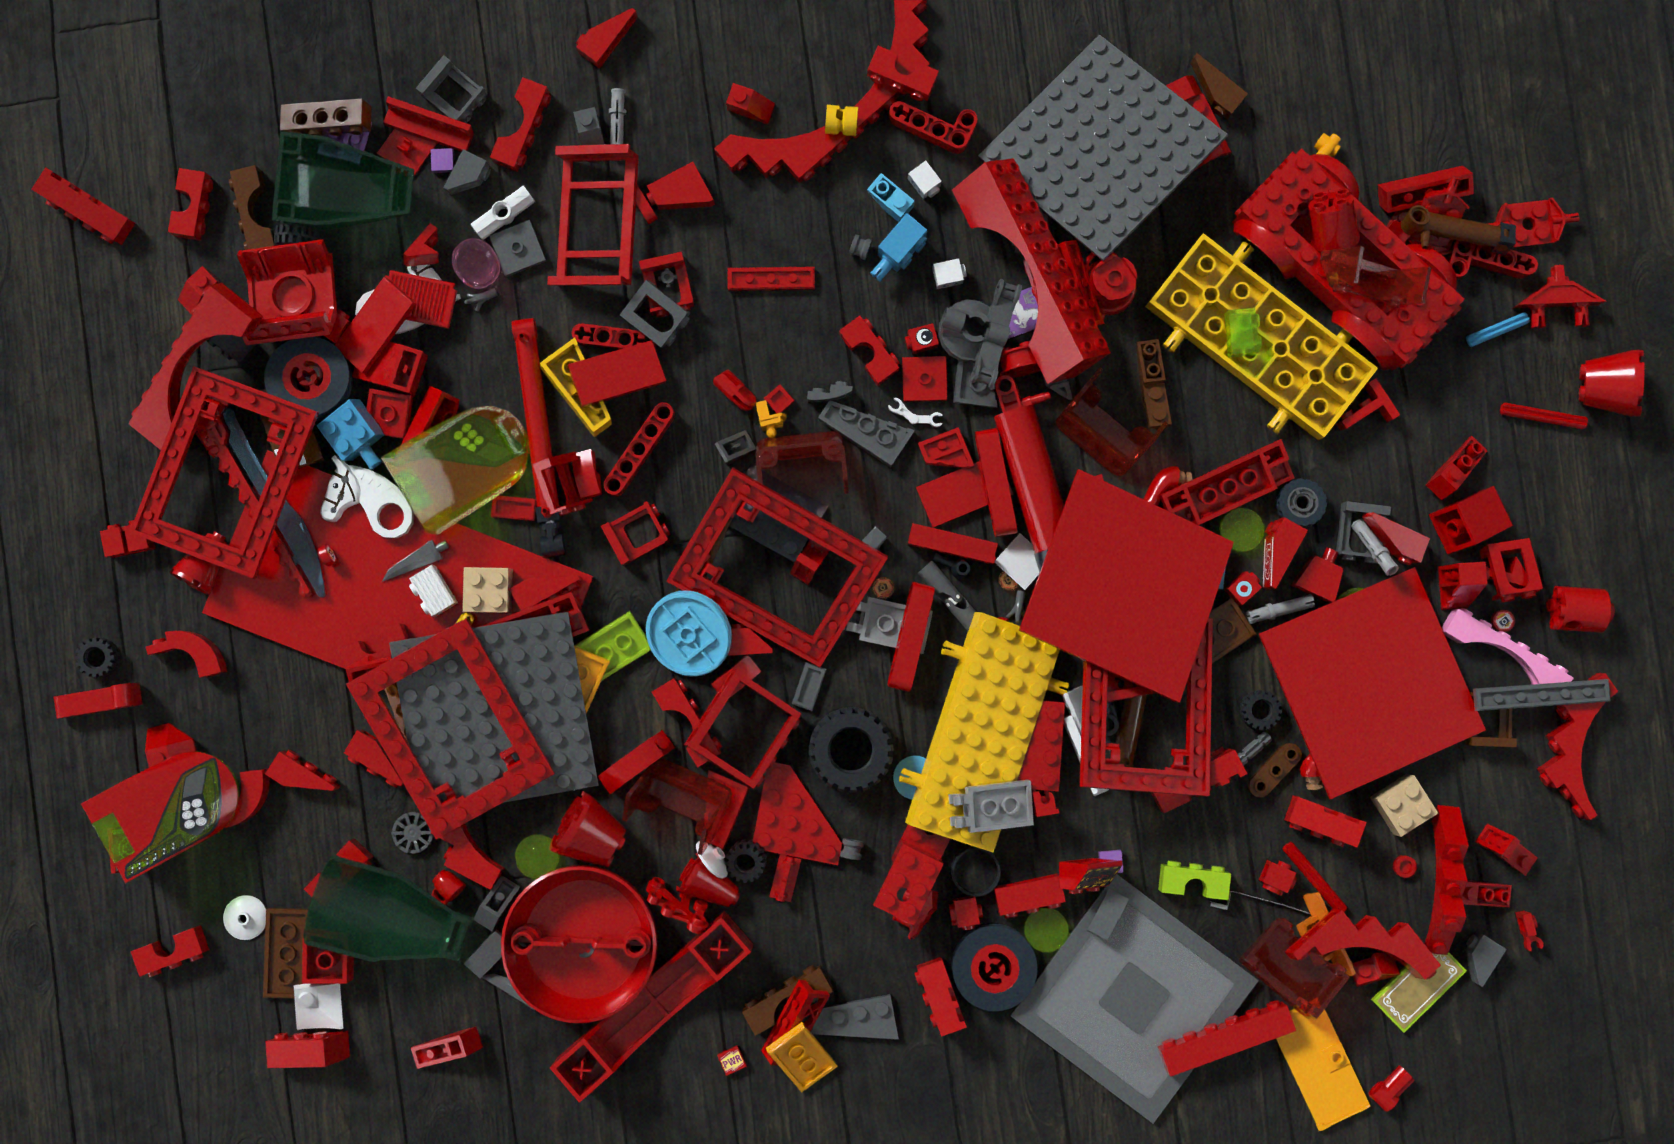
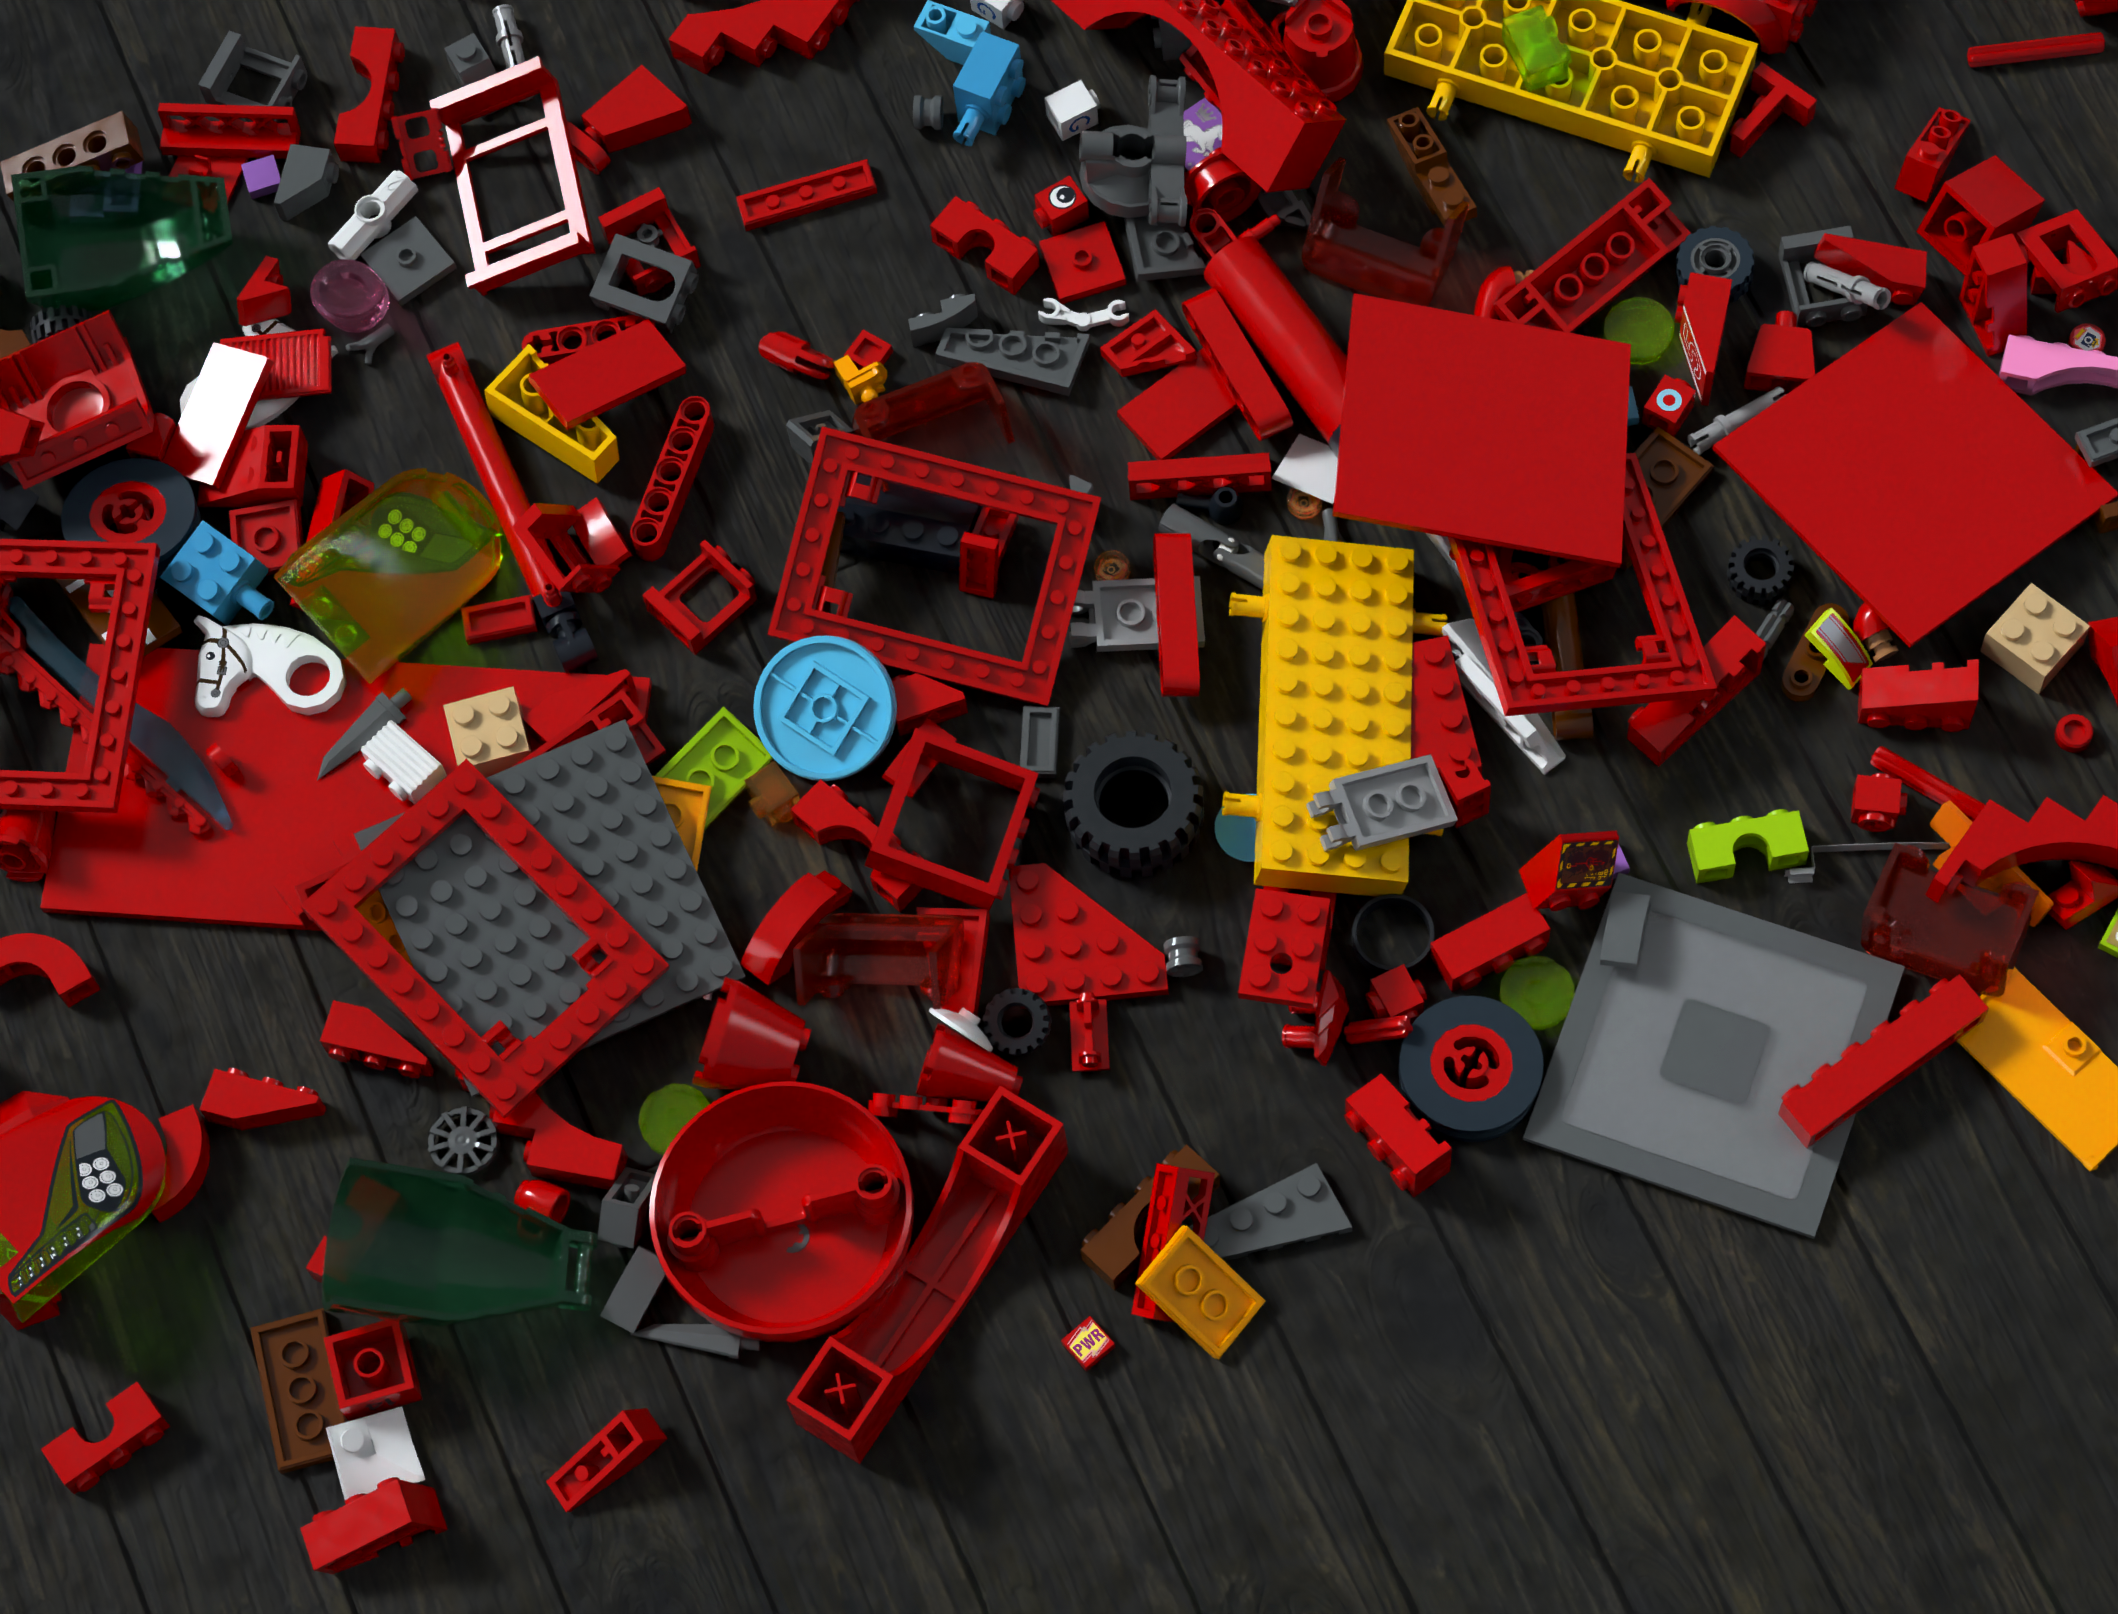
camera: 10 degrees left, 20 degrees down
white dish [223,895,266,940] -> none
none -> red piece [391,107,453,180]
none -> clear orange brick [744,761,800,827]
none -> red axle [1344,1015,1413,1044]
none -> slope [1804,607,1873,690]

